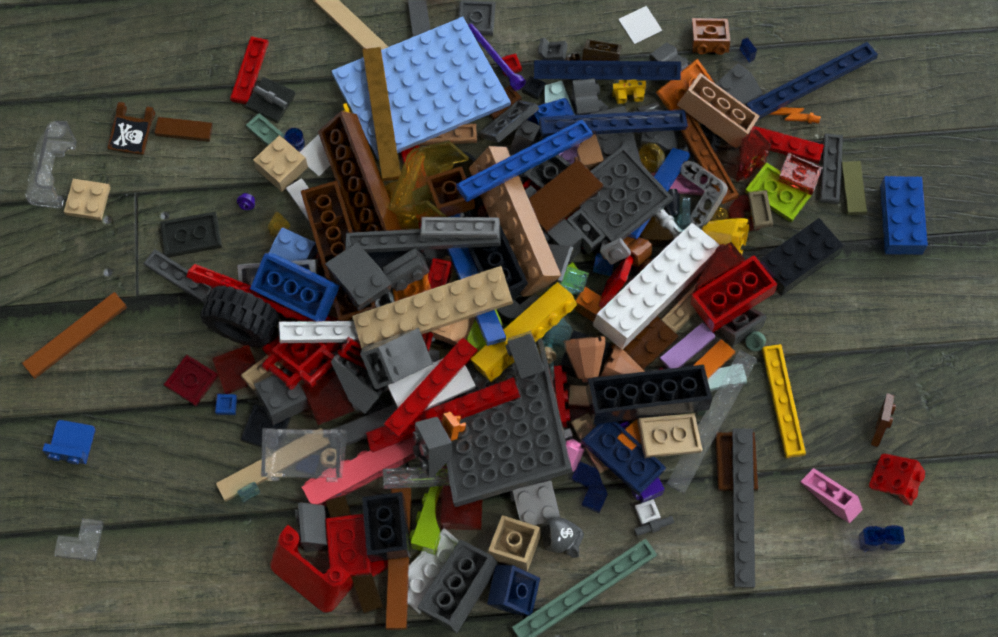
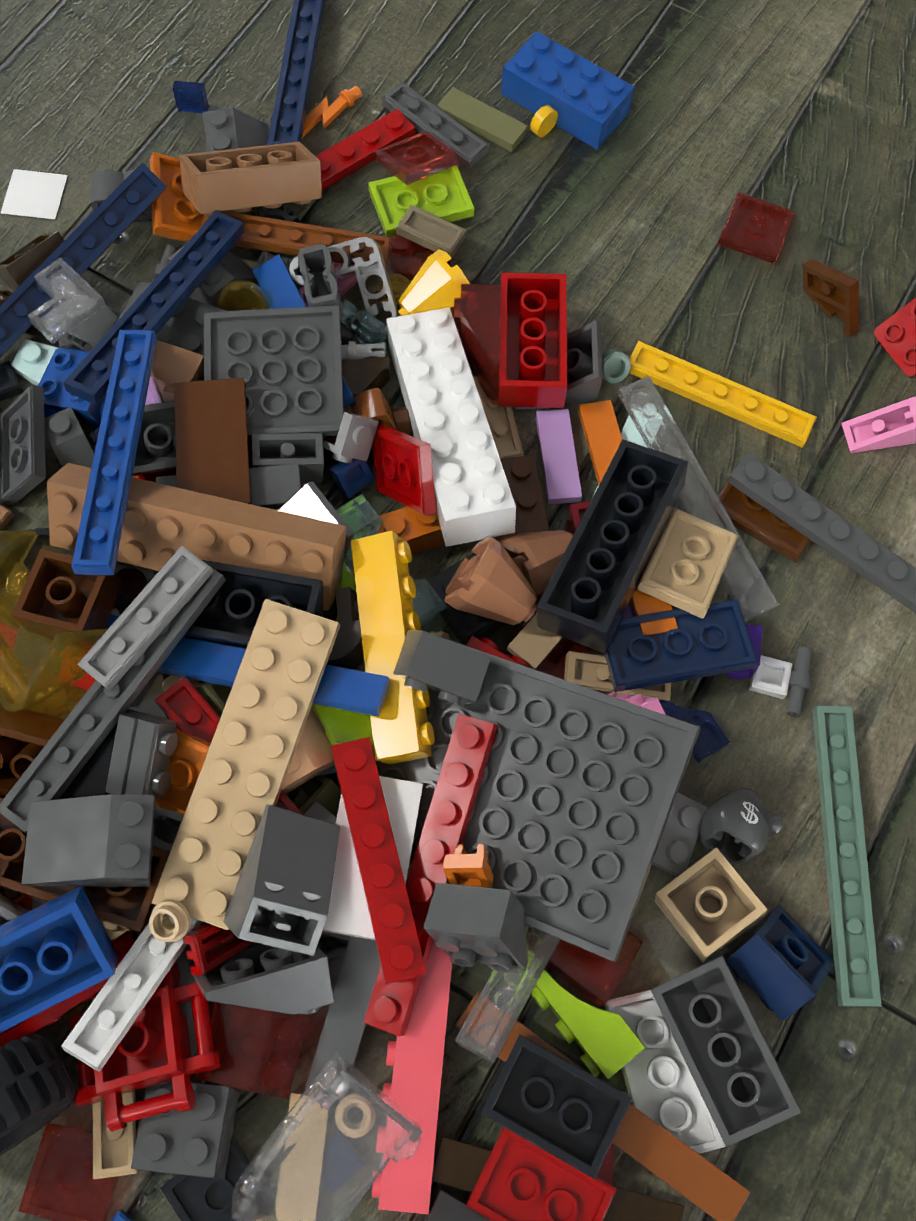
camera: 60 degrees left, 0 degrees up
yellow hips [612,80,646,104] -> none
dark orange plate [691,18,730,55] -> none
clear red slope [736,129,771,182] -> none
black brick [760,218,844,296] -> none
none -> clear plate [28,258,106,344]
none -> tan plate [149,900,191,942]
none -> dark grey brick [298,244,343,321]
none -> yellow tile [530,105,558,138]
none -> clear red tile [717,192,795,264]

